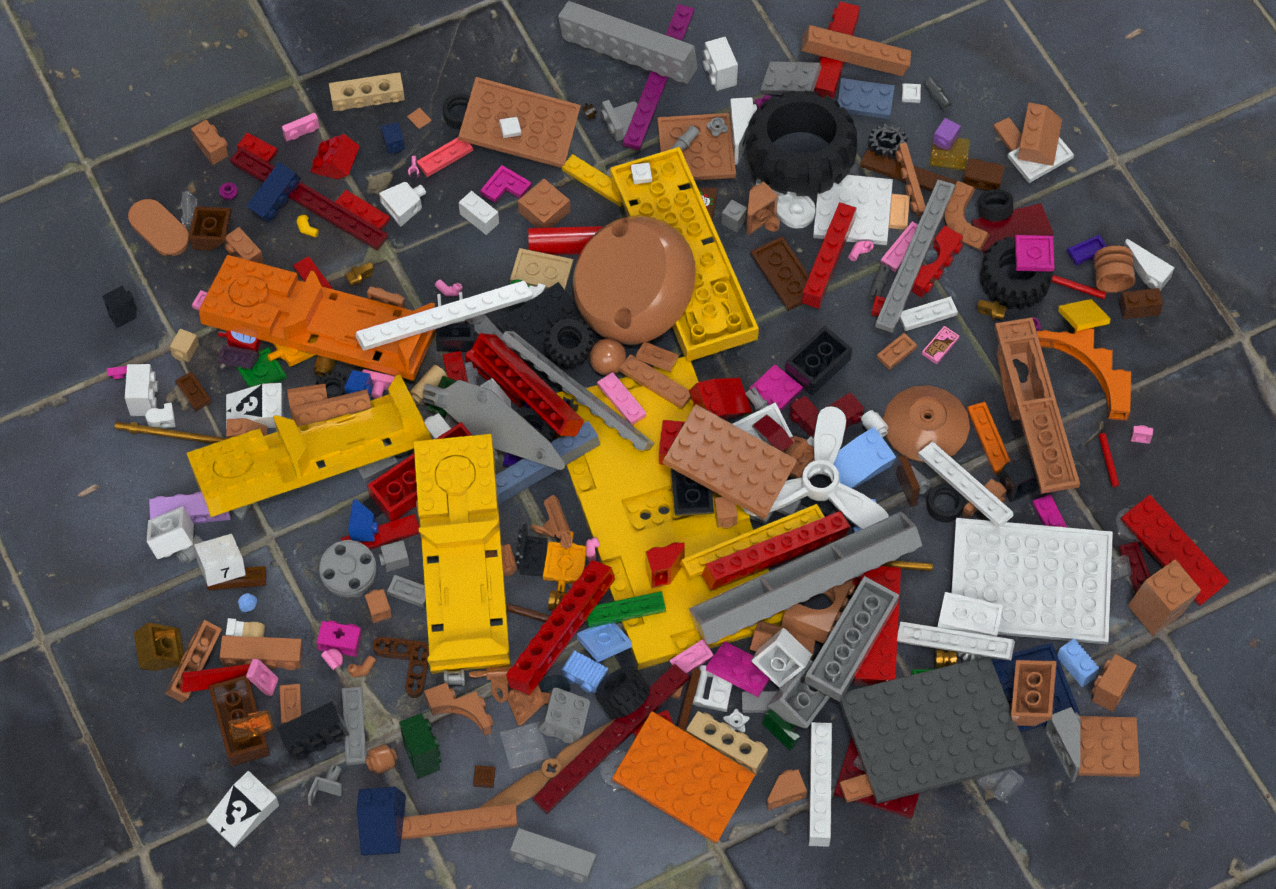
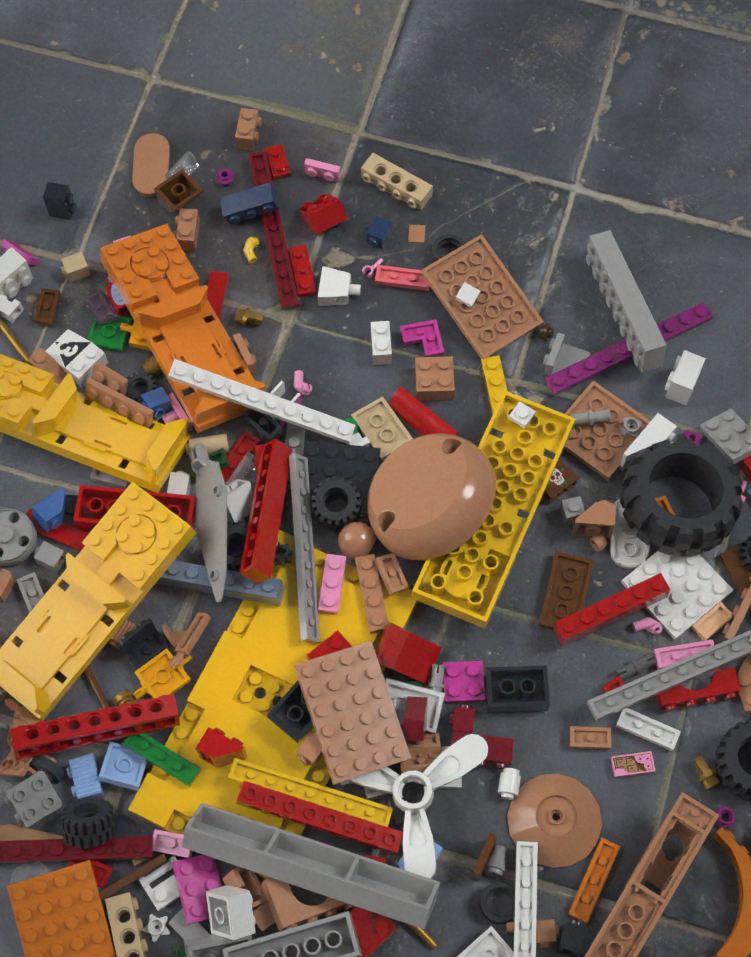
camera: 45 degrees right, 5 degrees up
bright pink arm [586,537,600,562] -> none
light blue slope [834,427,896,489] -> none

